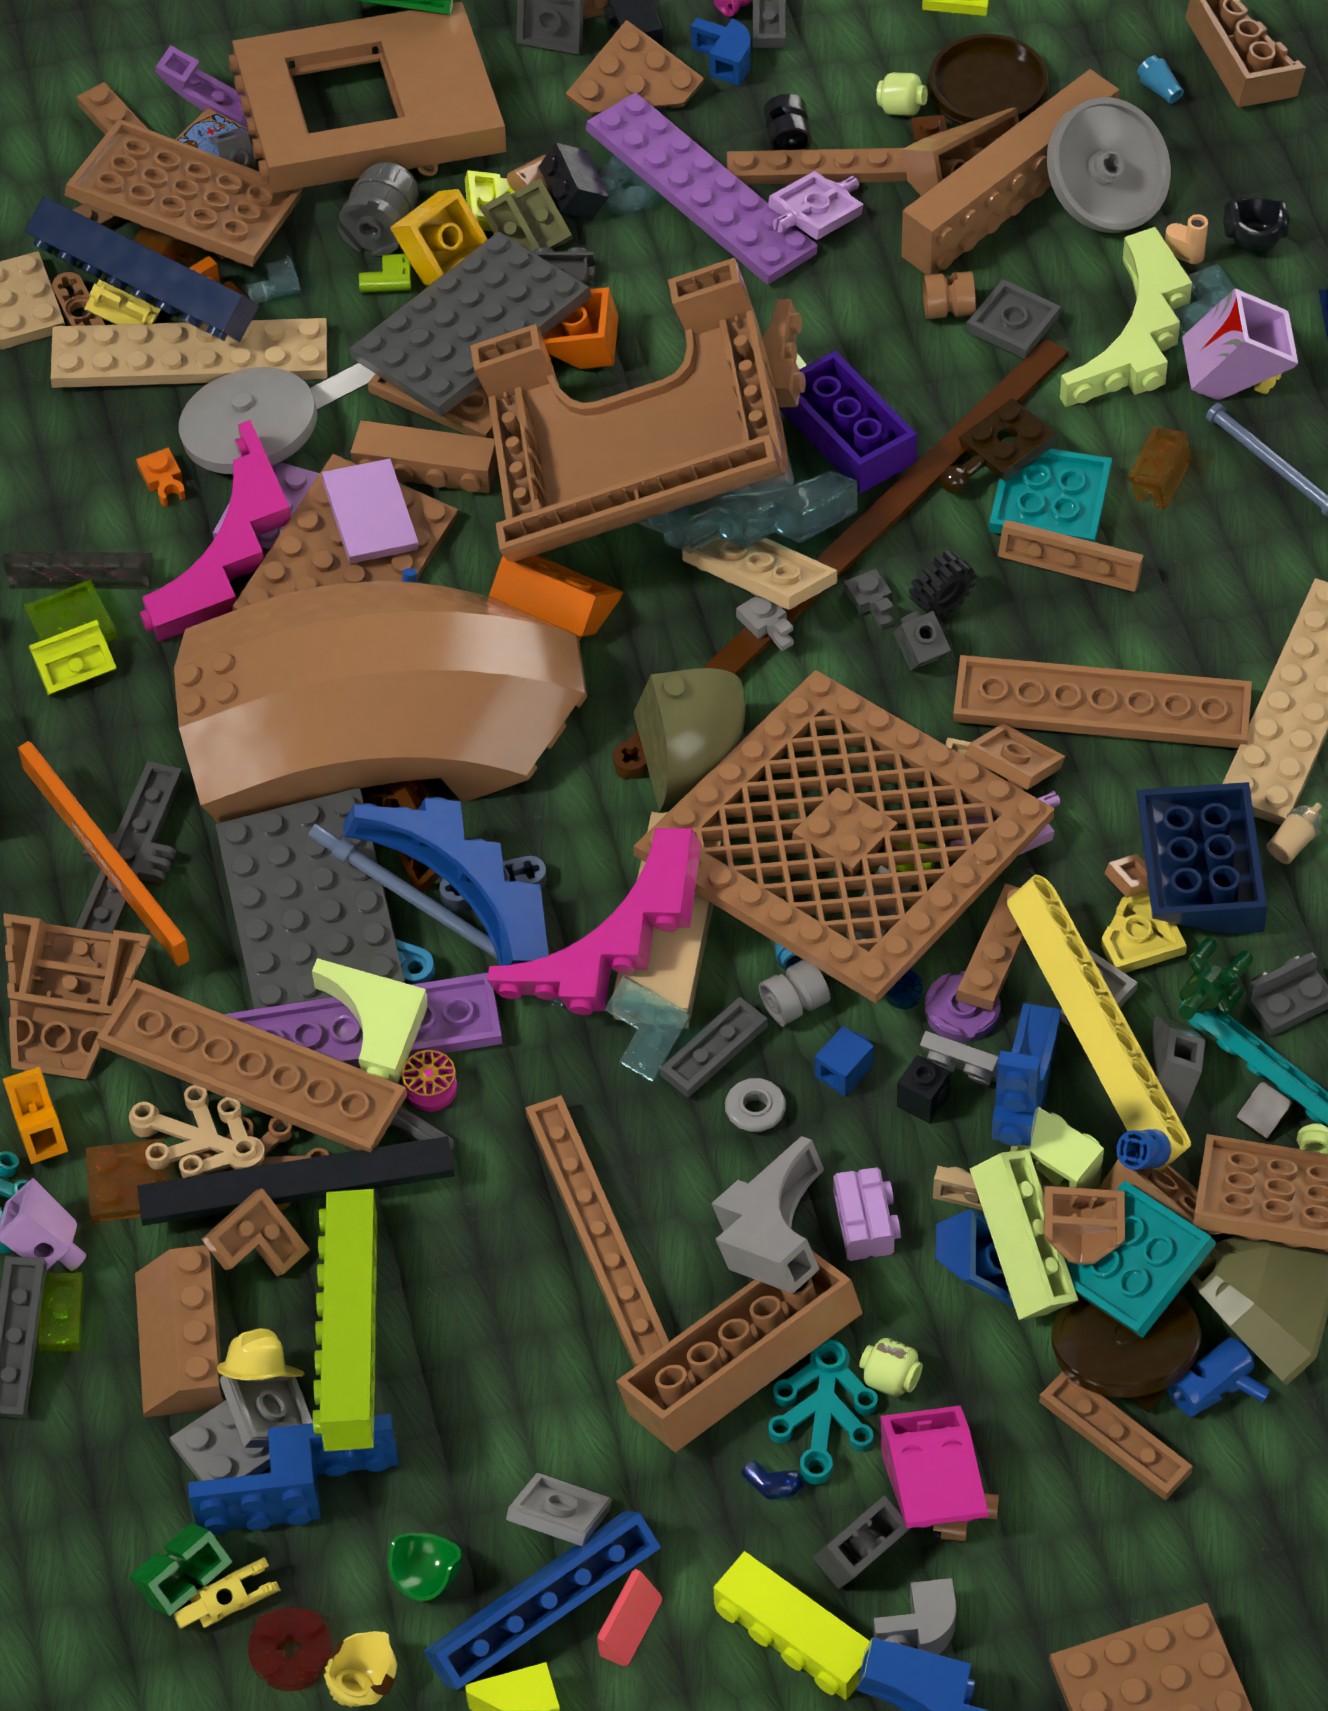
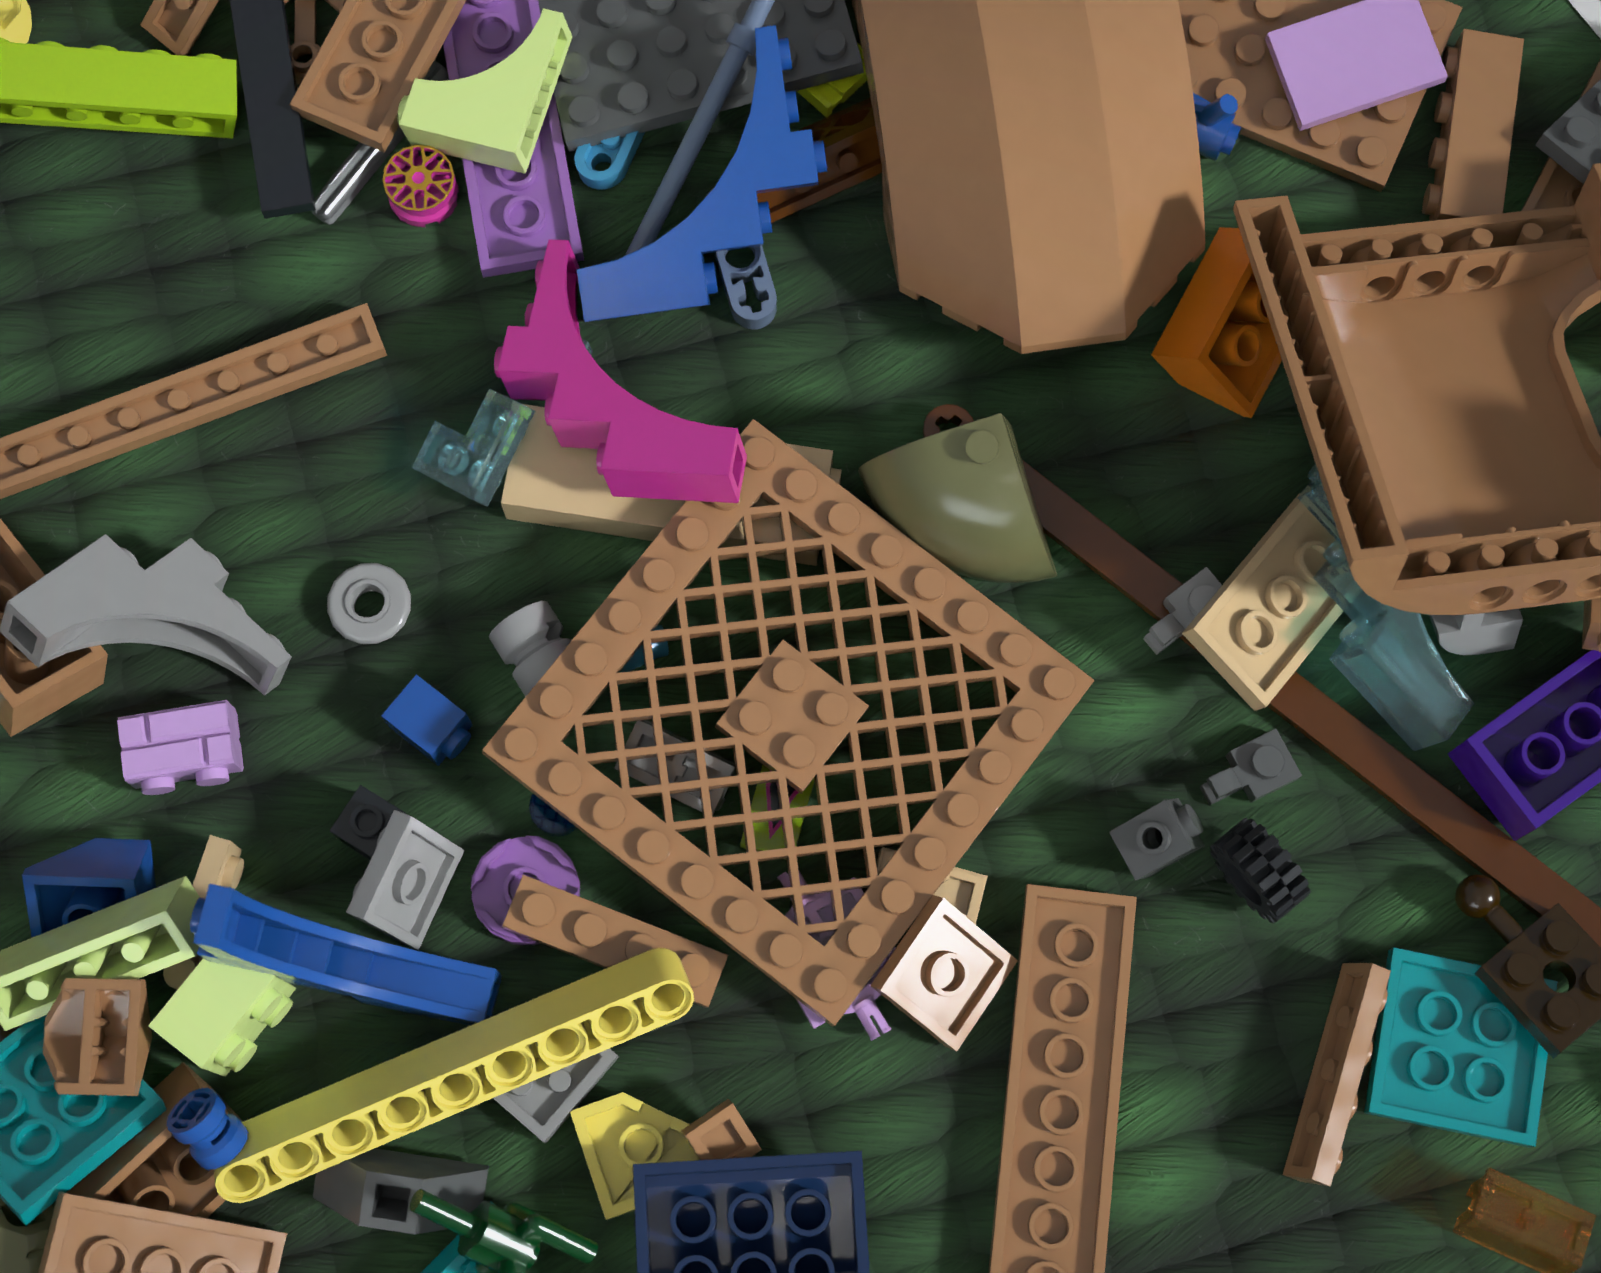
camera: 85 degrees right, 20 degrees up
dark grey plate [660,997,768,1098] -> none

